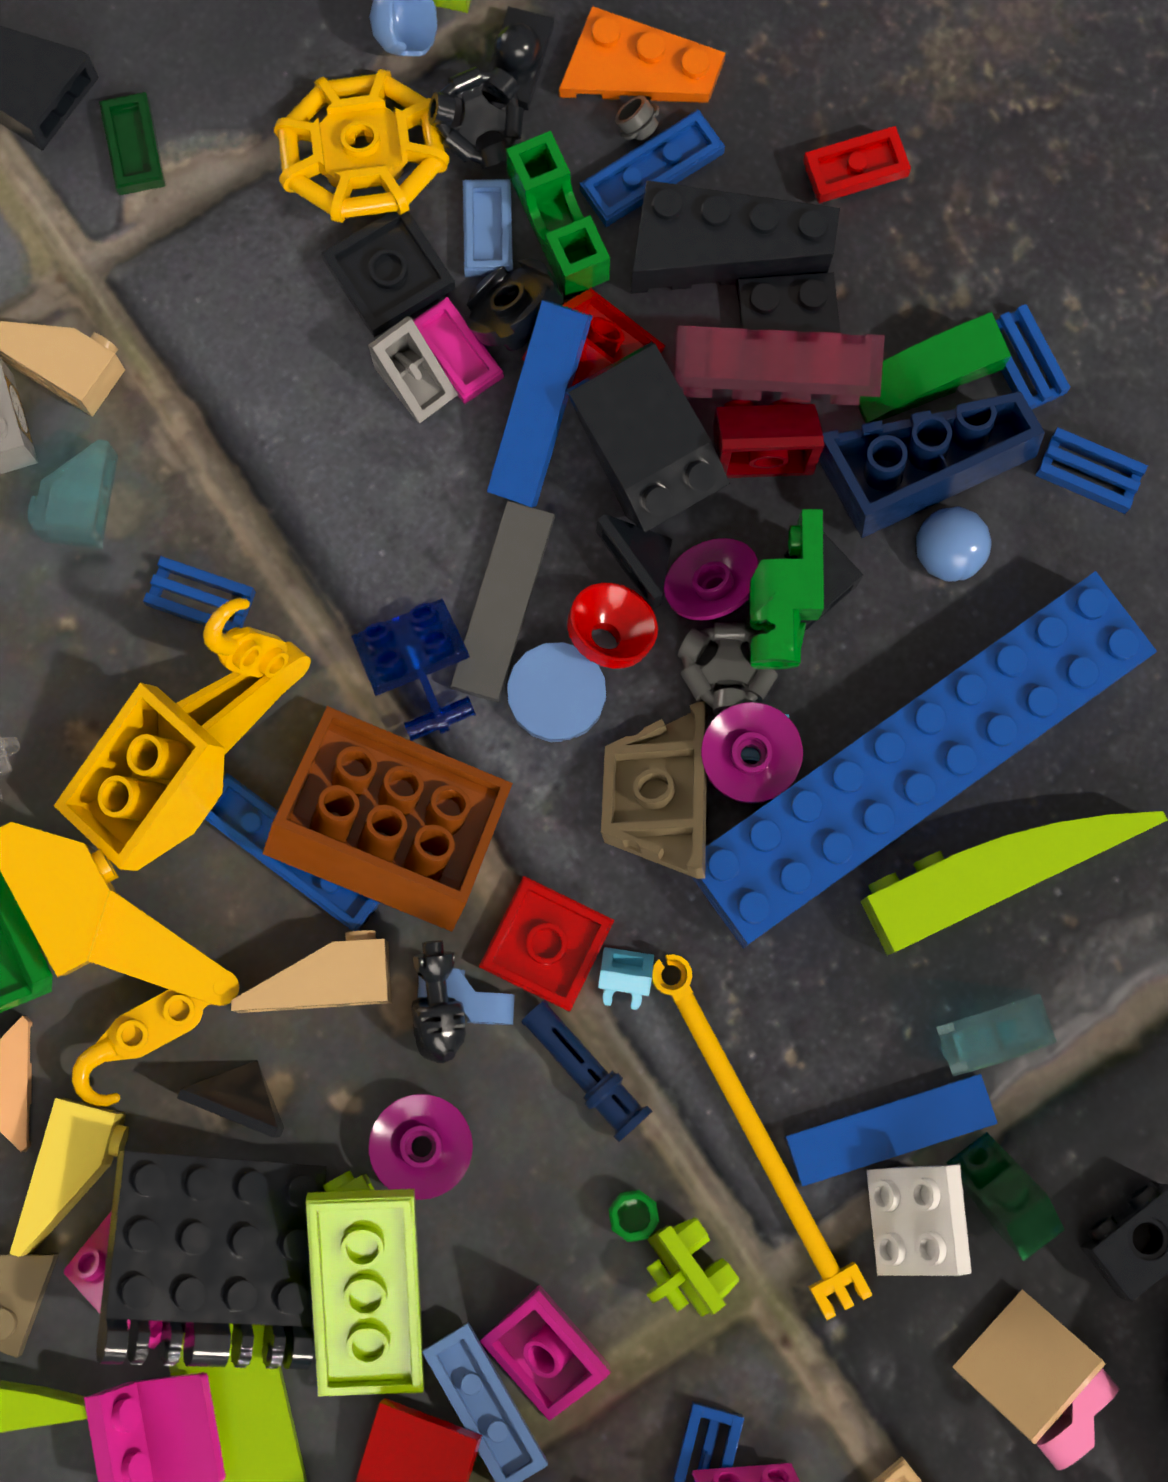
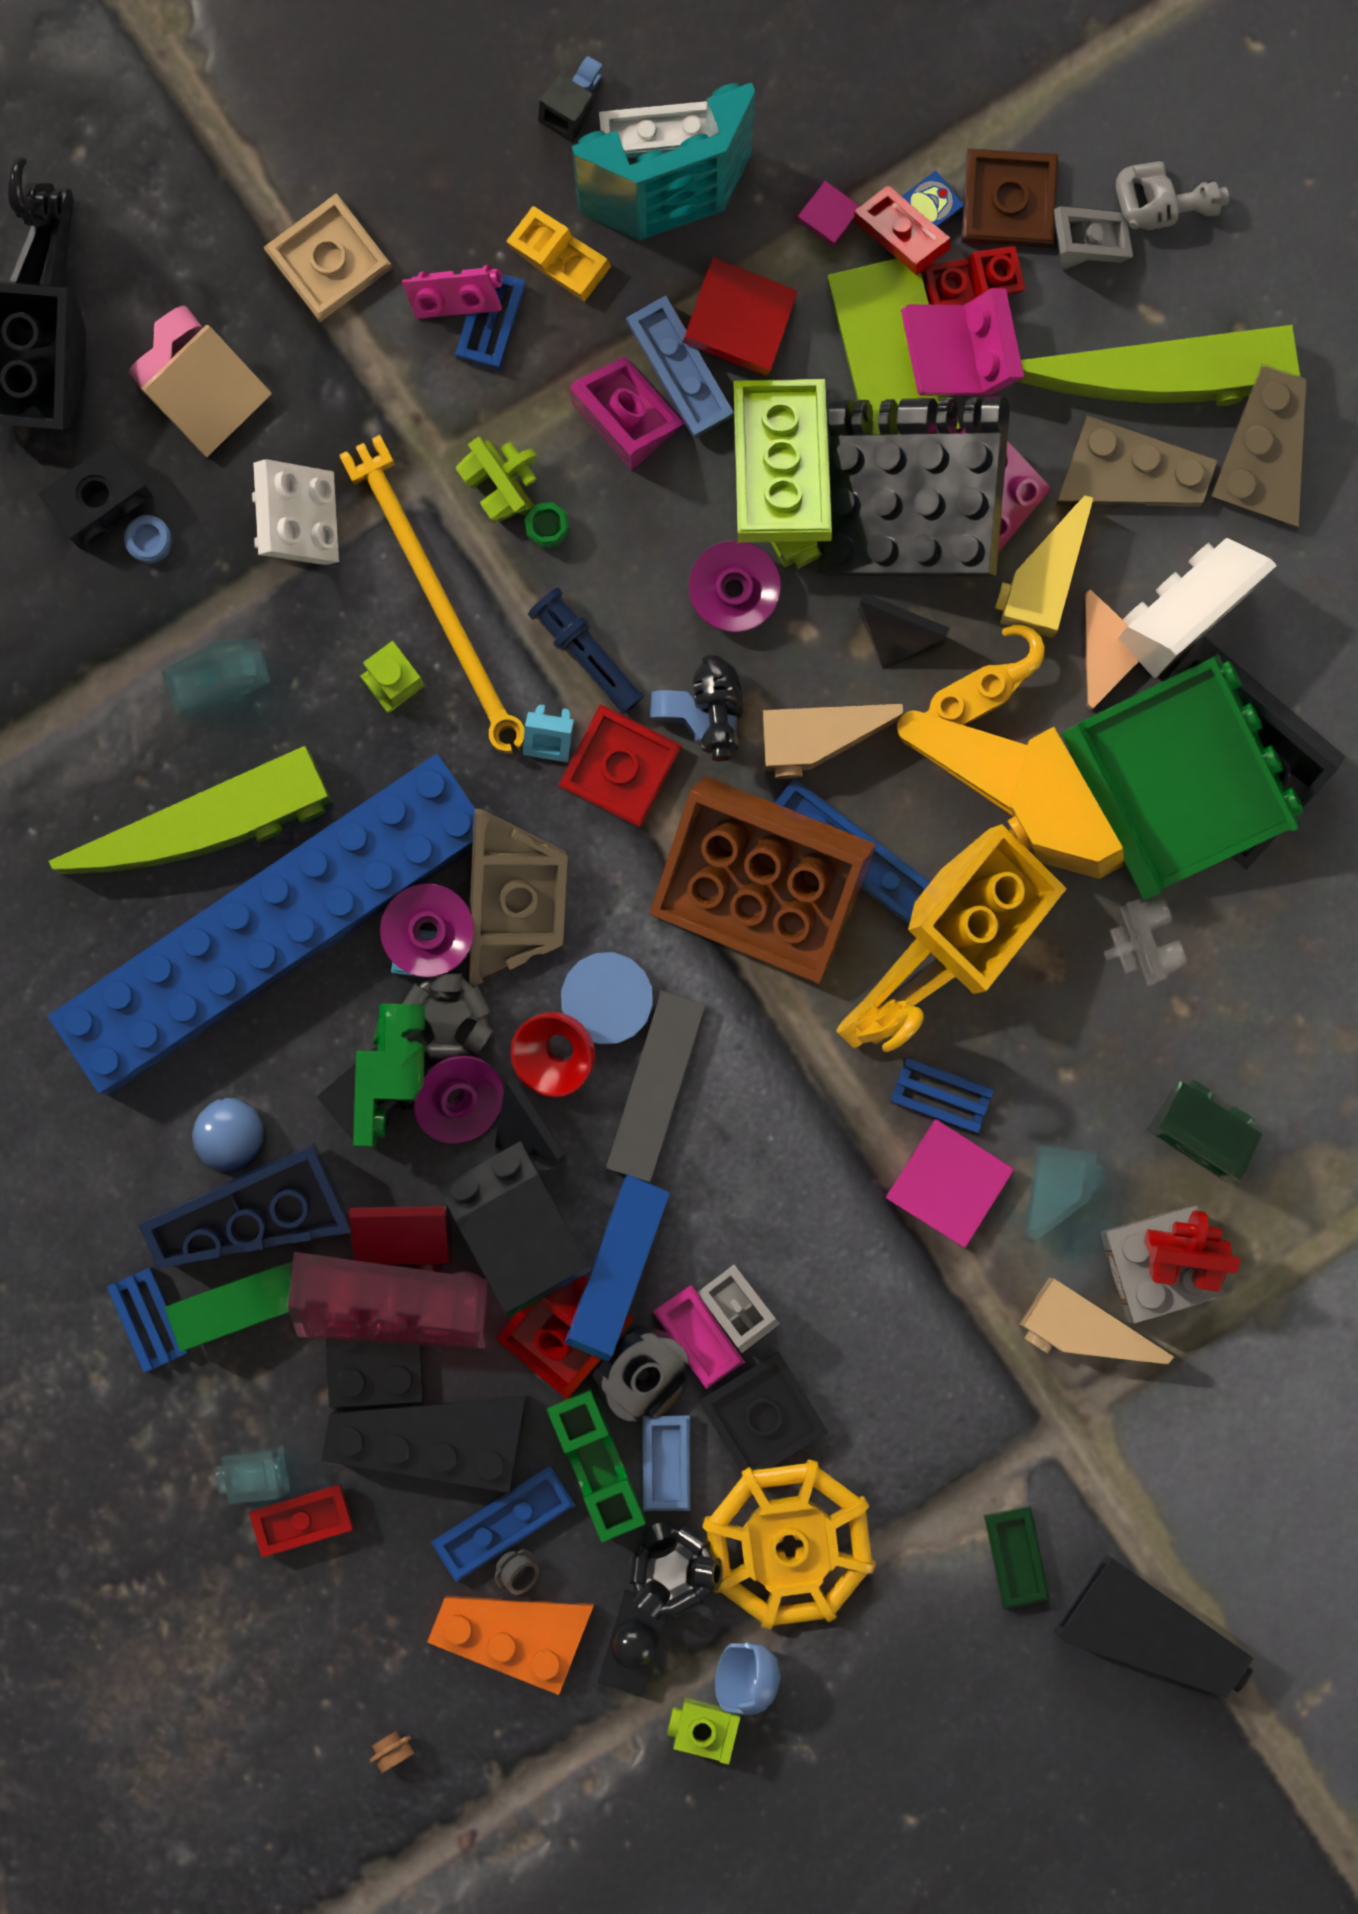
camera: 175 degrees left, 5 degrees up
clear blue plate [351,598,476,741] -> none
blue tile [784,1074,998,1187] -> none
clear green slope [946,1132,1065,1261] -> none
blue tile [1035,427,1148,514] -> none
none -> medium blue tile [124,515,172,564]
none -> clear light blue slope [216,1444,290,1504]
none -> lime brick [360,641,425,713]
none -> dark pink tile [885,1119,1014,1248]

